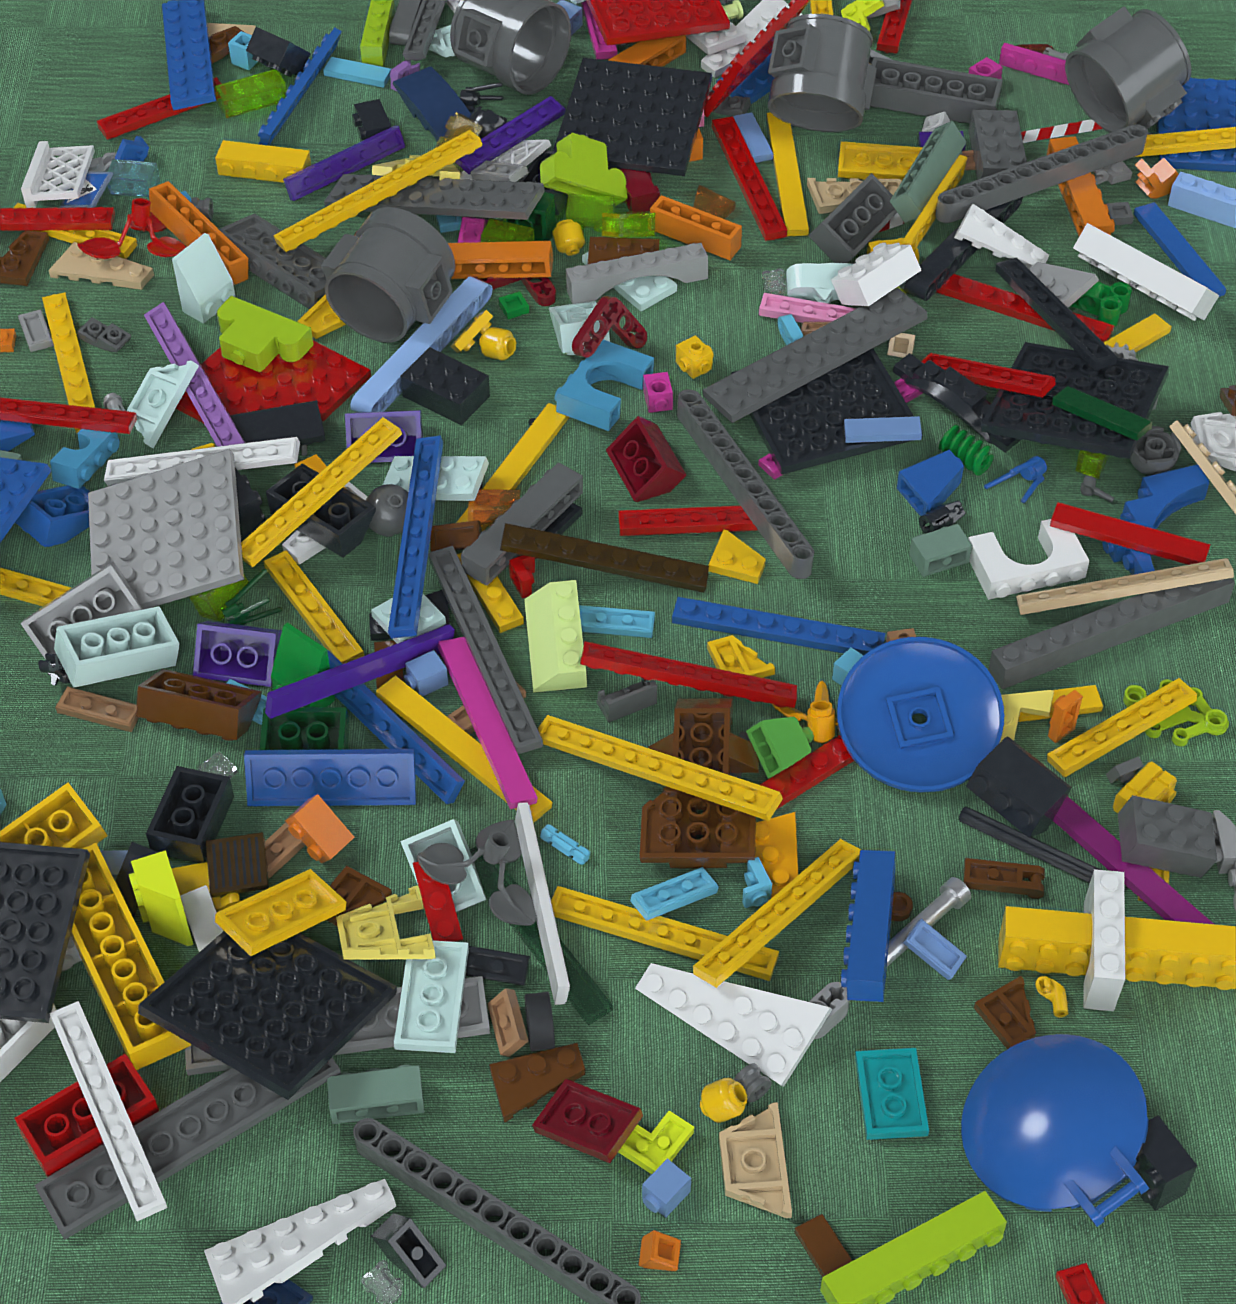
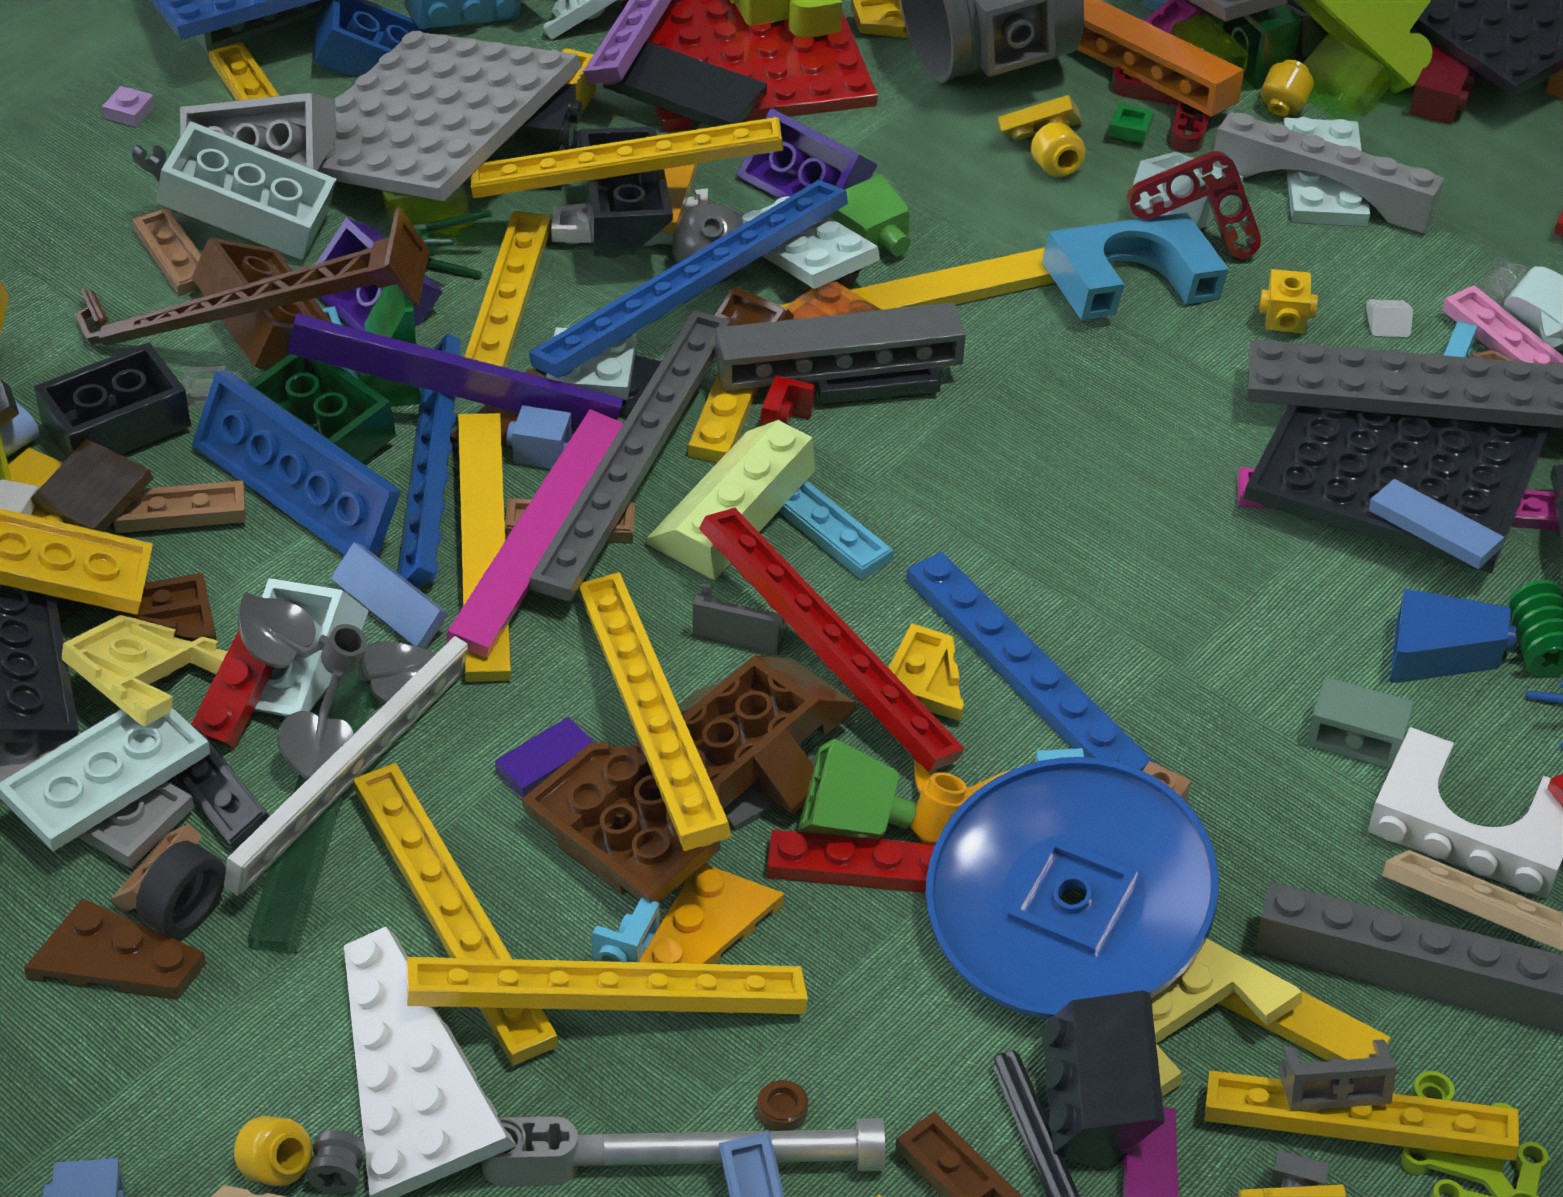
camera: 40 degrees right, 5 degrees down
white tile [104,437,300,486] -> none
orange brick [285,794,355,864] -> none
light blue beam [350,276,493,413] -> none
black brick [400,347,490,426] -> none
dark brown plate [500,523,709,593] -> none
dark red plate [532,1079,643,1163] -> none
medium azure axle [540,824,590,865] -> none
reddish brown wing [587,237,660,265] -> none
clear neon green brick [602,211,655,238] -> none
dark red slope [606,416,686,502] -> none
red plate [618,506,758,536] -> none
neon yellow plate [618,1111,694,1174] -> none
medium azure tile [630,867,719,921] -> none
dark pink brick [643,372,673,413] -> none
orange brick [650,195,742,260] -> none
dark grey beam [677,389,814,579] -> none
clear orange wing [693,185,736,219] -> none
yellow wing [708,529,766,584] -> none
blue brick [841,850,896,1002] -> none
black hinge [919,501,966,534] -> none
orange plate [1048,690,1083,743] -> none
none -> reddish brown piece [76,207,429,346]
none -> medium blue tile [331,542,448,649]
none -> dark purple tile [495,717,594,798]
none -> bright green torso [829,174,911,257]
none -> dark grey hinge [1278,1039,1397,1111]
none -> white slope [1366,299,1413,337]

